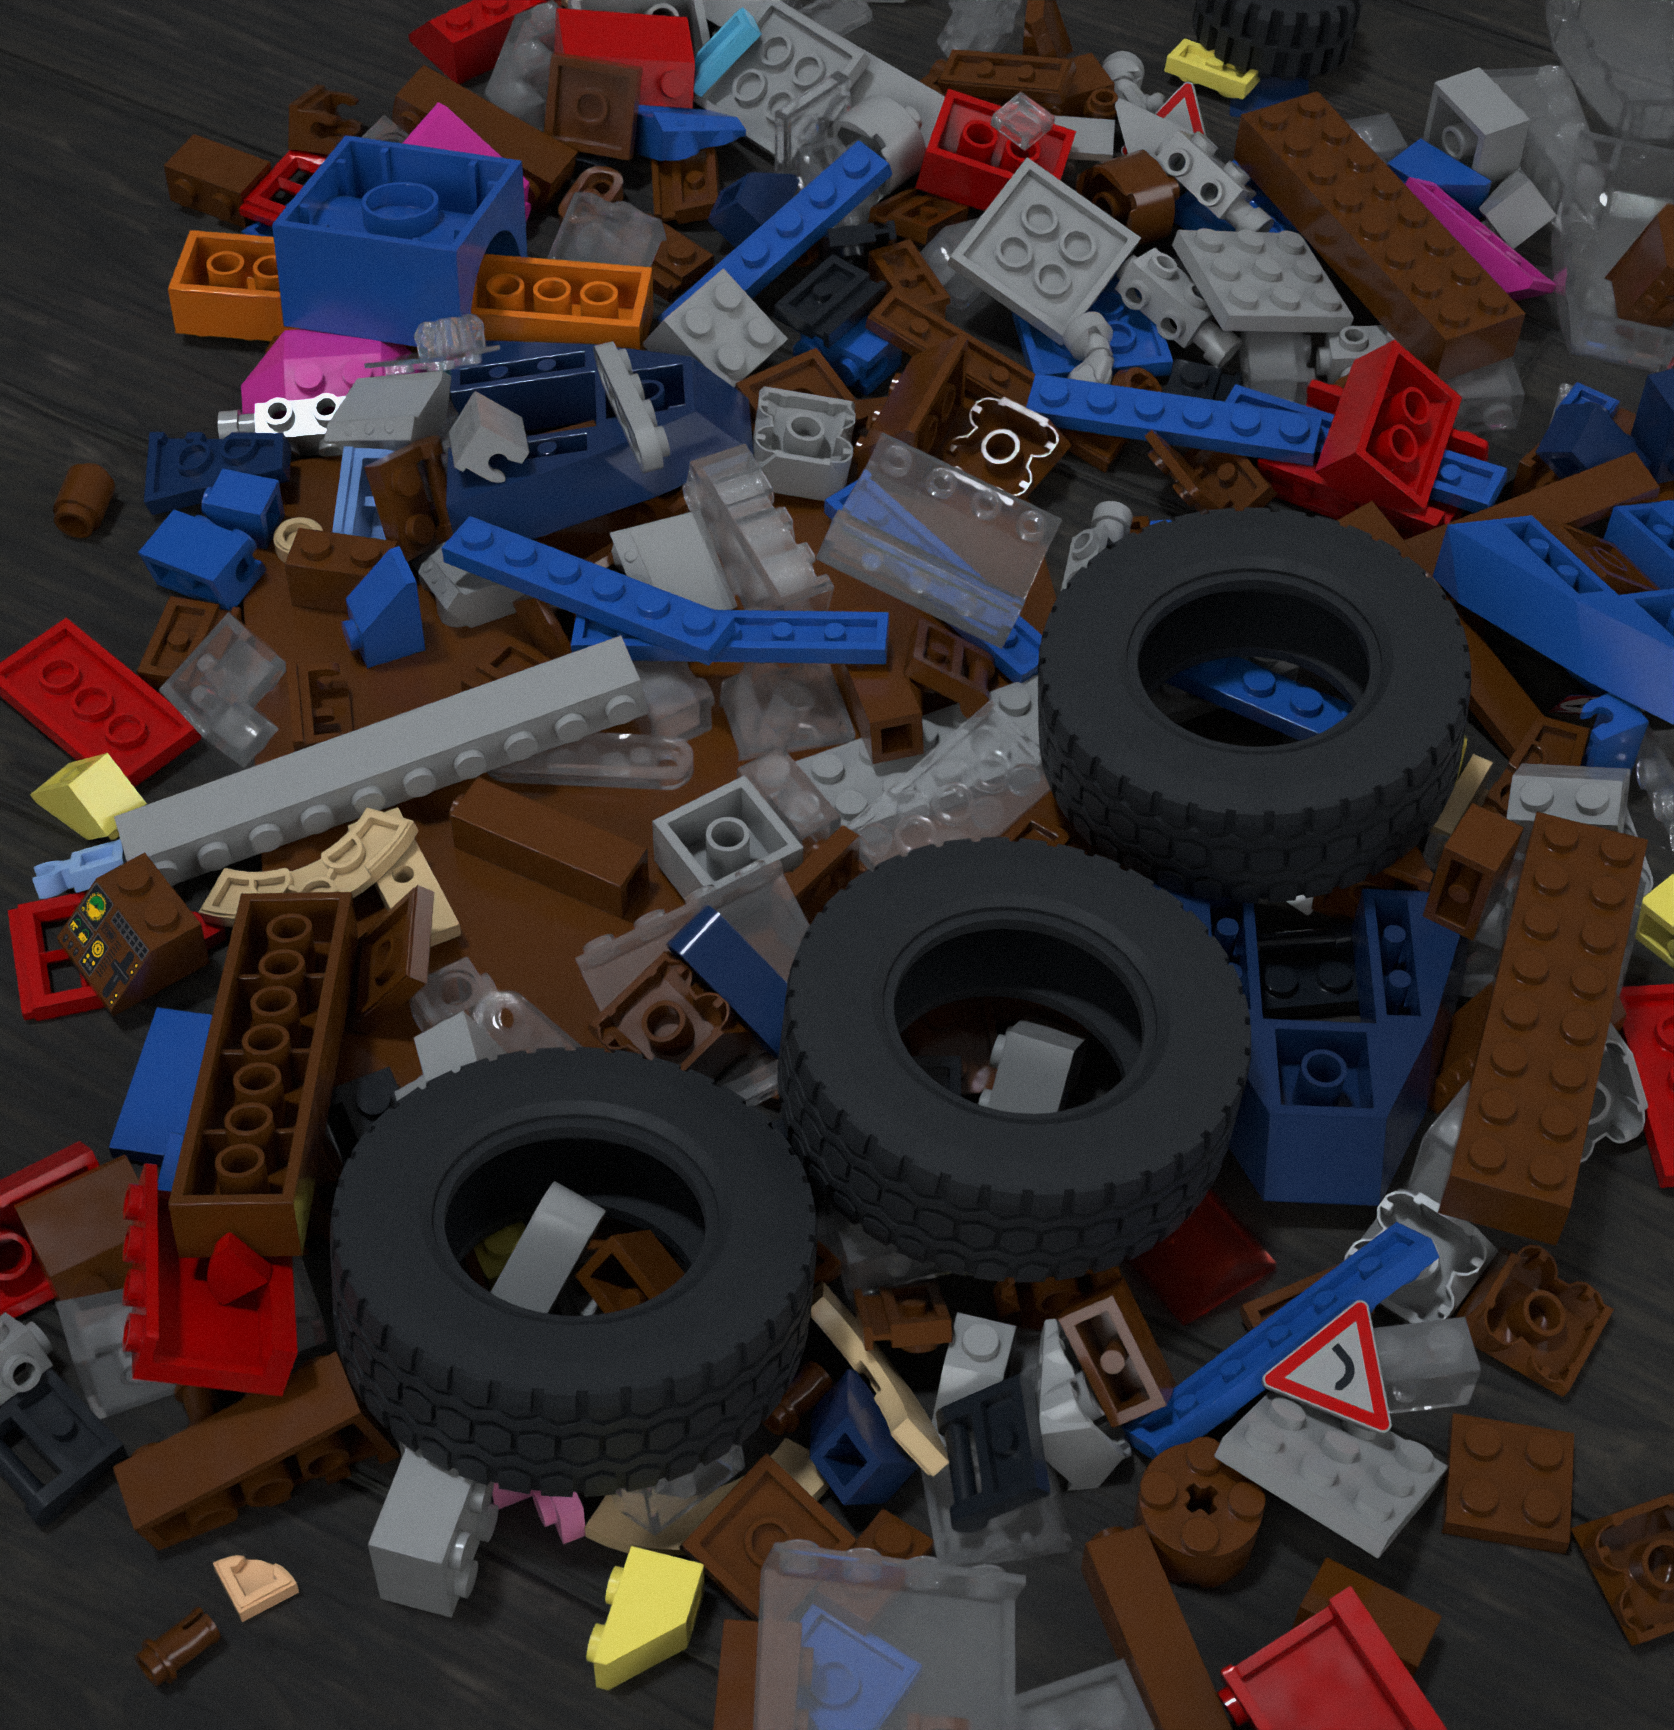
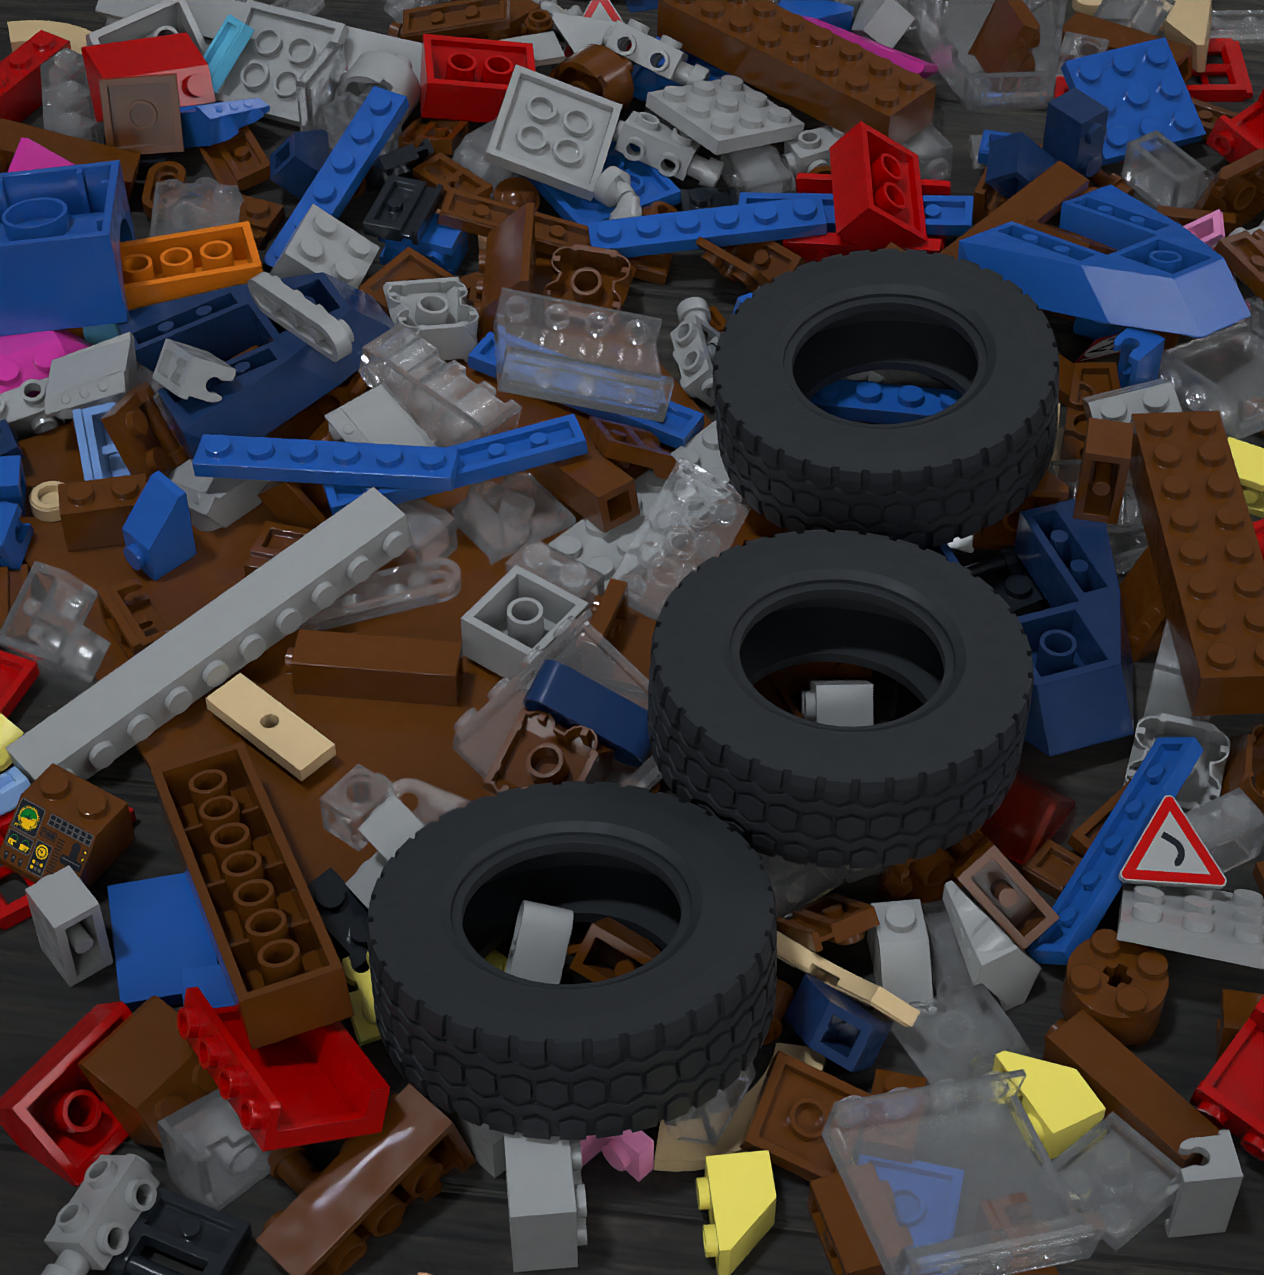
camera: 20 degrees left, 5 degrees down
tan tile [199,807,419,927] -> none
red tile [207,1232,272,1306] -> none
reddish brown tile [351,885,434,1035] -> none
clear hinge [364,314,500,376] -> none
black plate [936,1374,1051,1533] -> none
clear tile [990,92,1056,151] -> none
none -> light grey brick [25,865,113,987]
none -> reddish brown hat [493,177,540,212]
none -> light yellow slope [990,1050,1106,1161]
none -> reddish brown tile [1021,839,1083,900]

